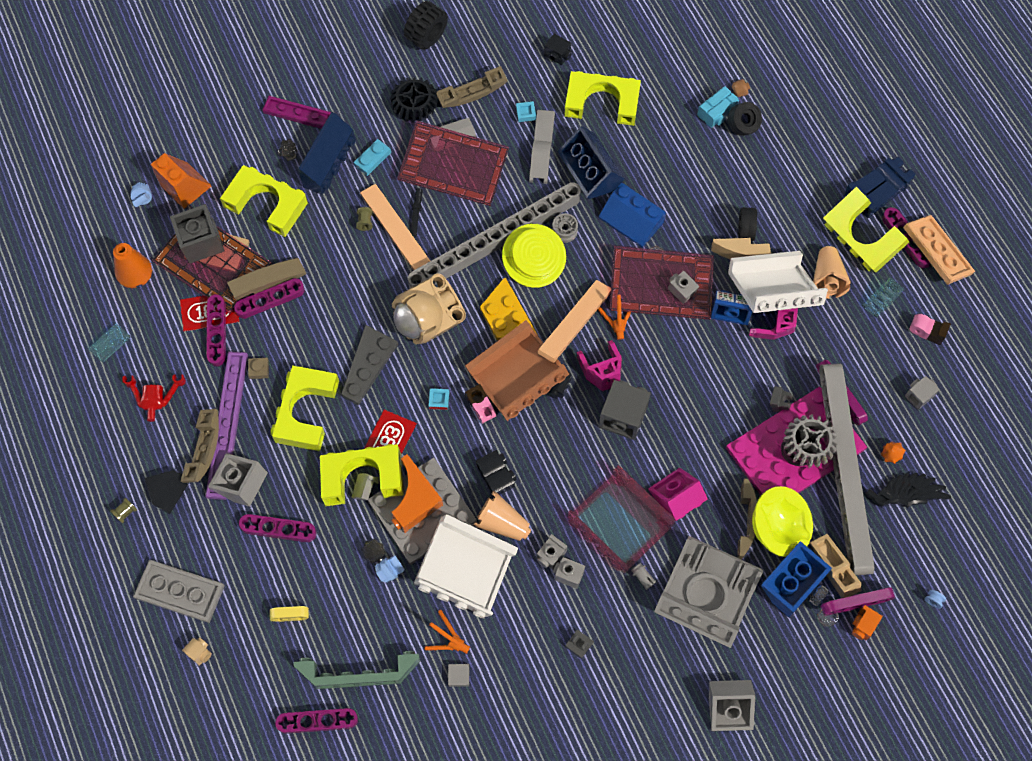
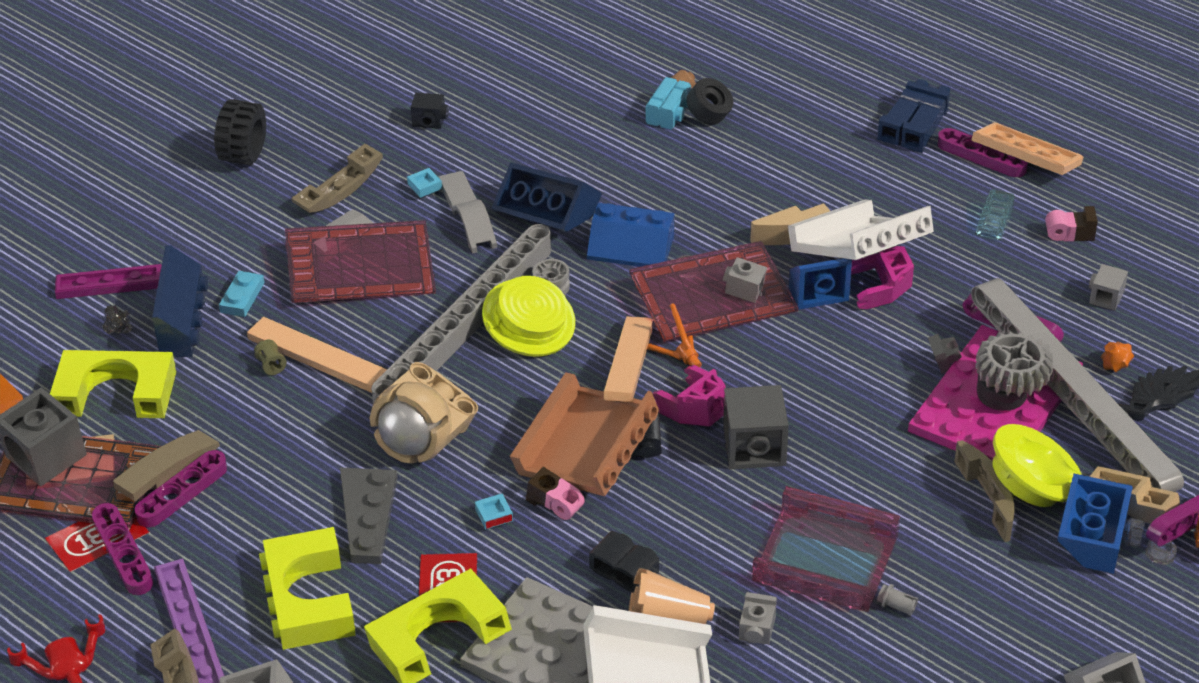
camera: 25 degrees left, 25 degrees down
dark tan plate [248,358,269,379] -> none
tile [351,473,380,500] -> none
black gear [390,77,438,123] -> none
orange arch [391,454,443,533] -> none
black piece [412,188,423,237] -> none
yellow wing [480,278,538,340] -> none
light grey brick [553,557,585,589] -> none
neon yellow arch [565,71,641,126] -> none
dark pink slope [648,468,708,521] -> none
light grey panel [654,536,763,648] -> none
black tyre [738,207,757,241] -> none
light nougat cone [813,246,851,299] -> none
neon yellow arch [823,187,909,273] -> none

